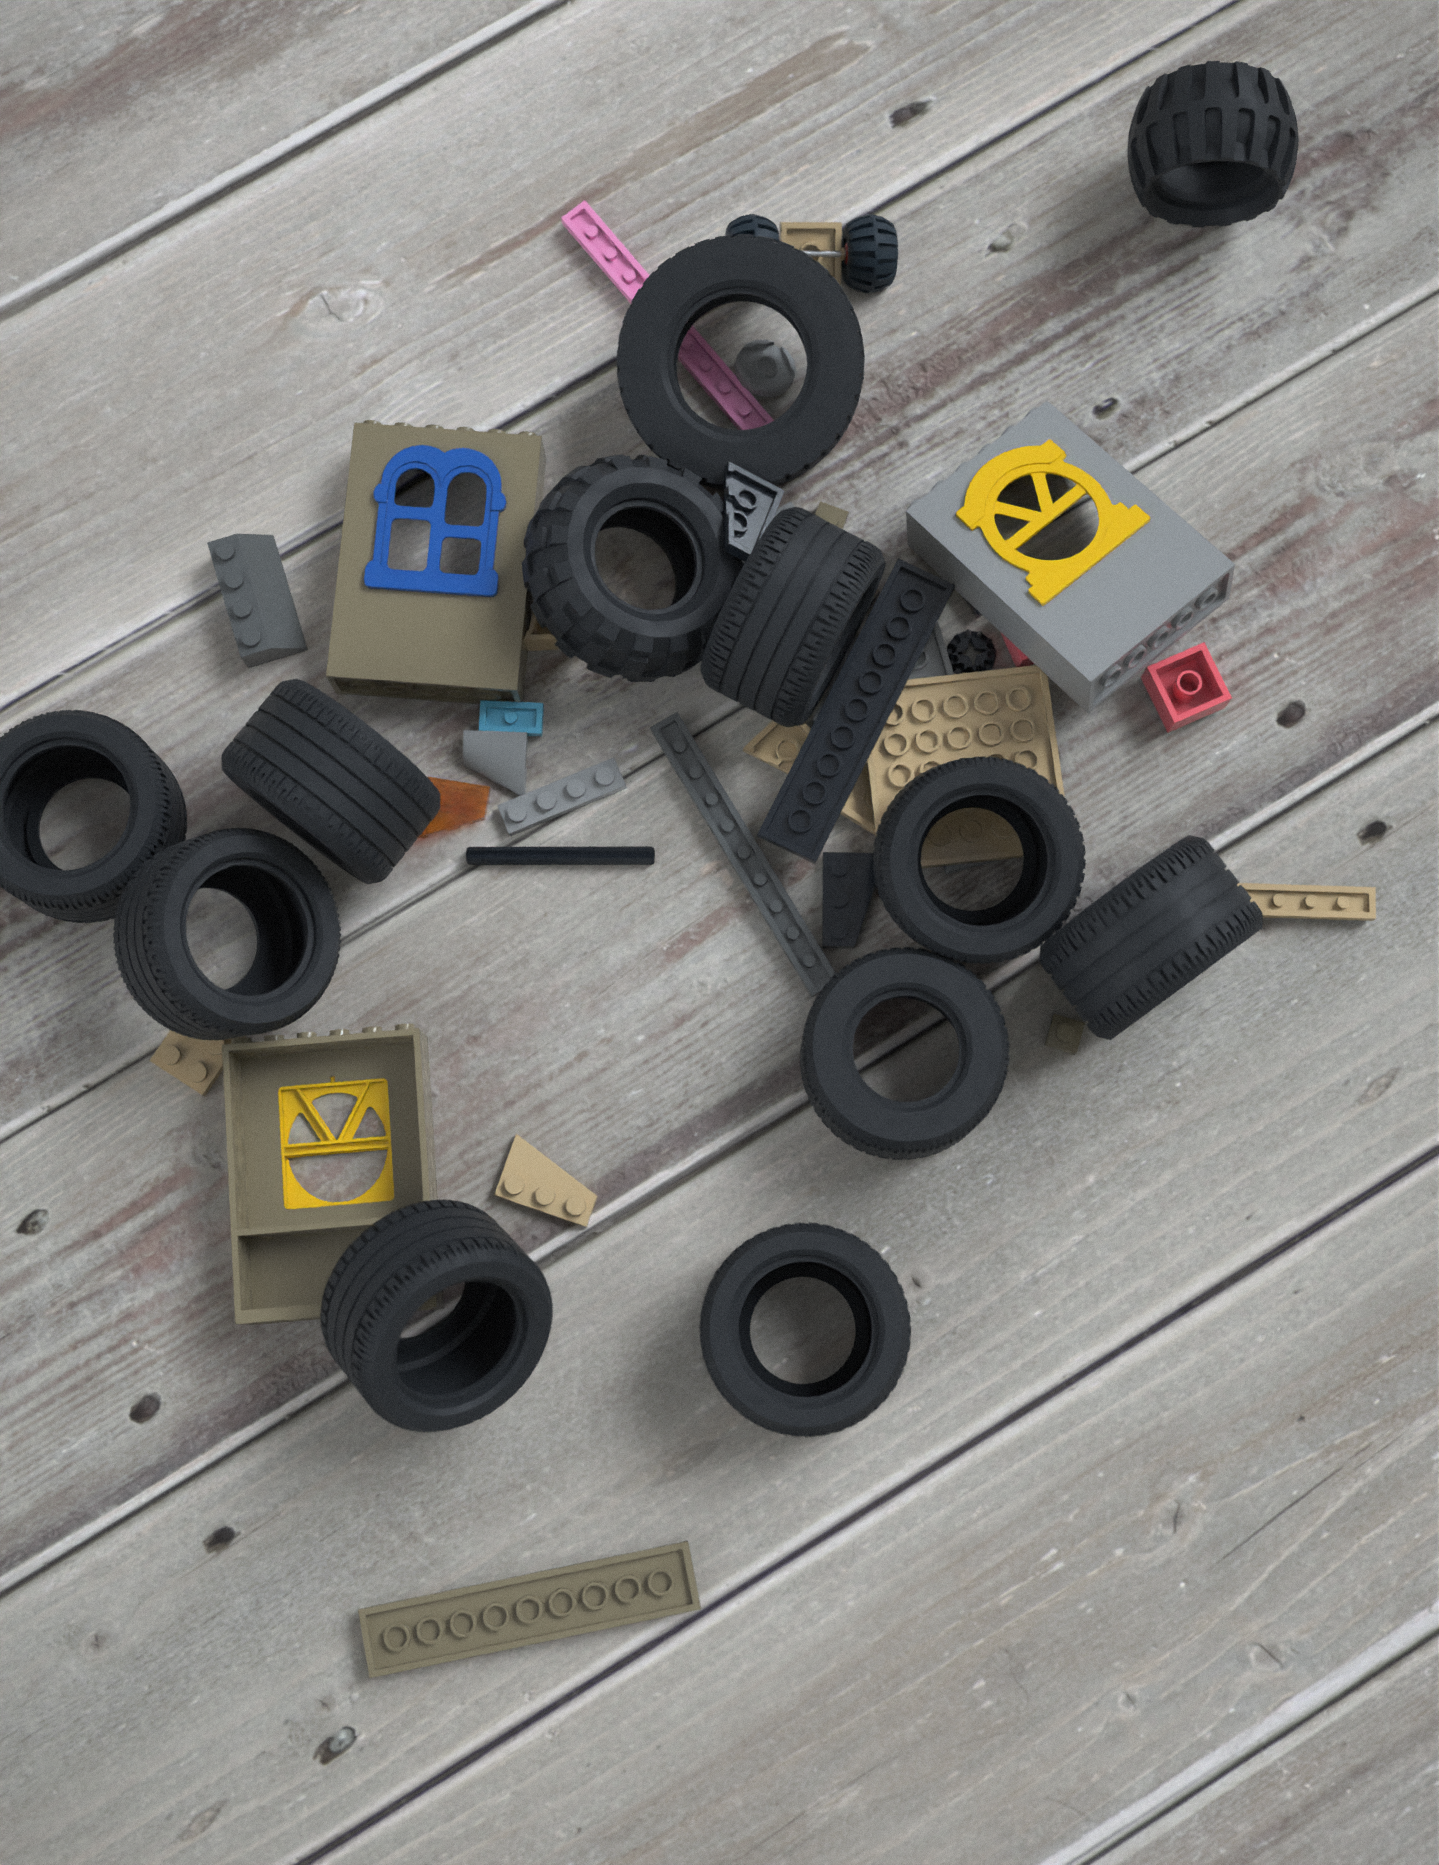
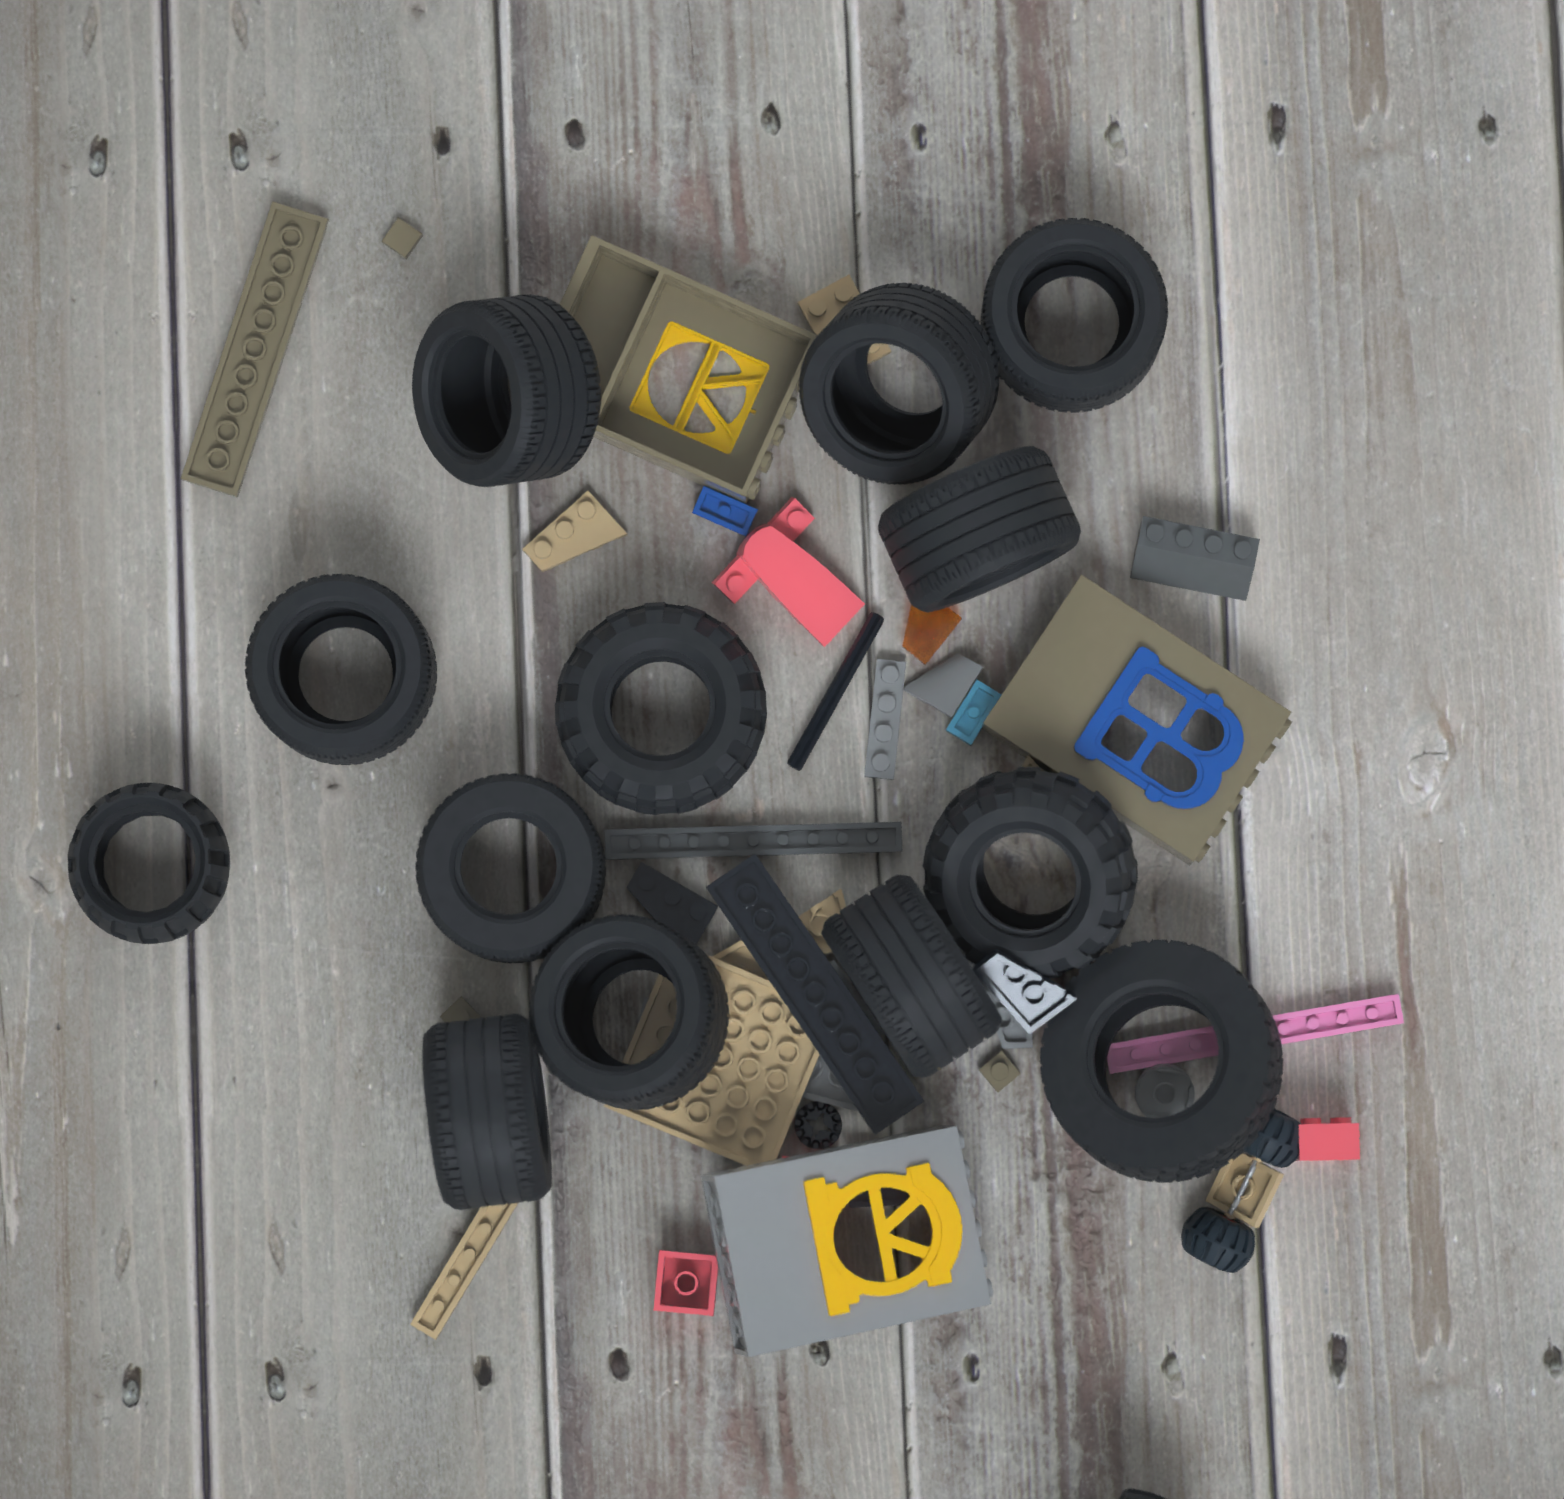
camera: 125 degrees right, 5 degrees up
none -> black tyre [67,783,230,944]
none -> dark tan tile [382,217,423,259]
none -> black tyre [555,602,767,815]
none -> blue plate [692,486,758,536]
none -> coral slope [712,497,865,647]
none -> coral brick [1296,1117,1360,1161]

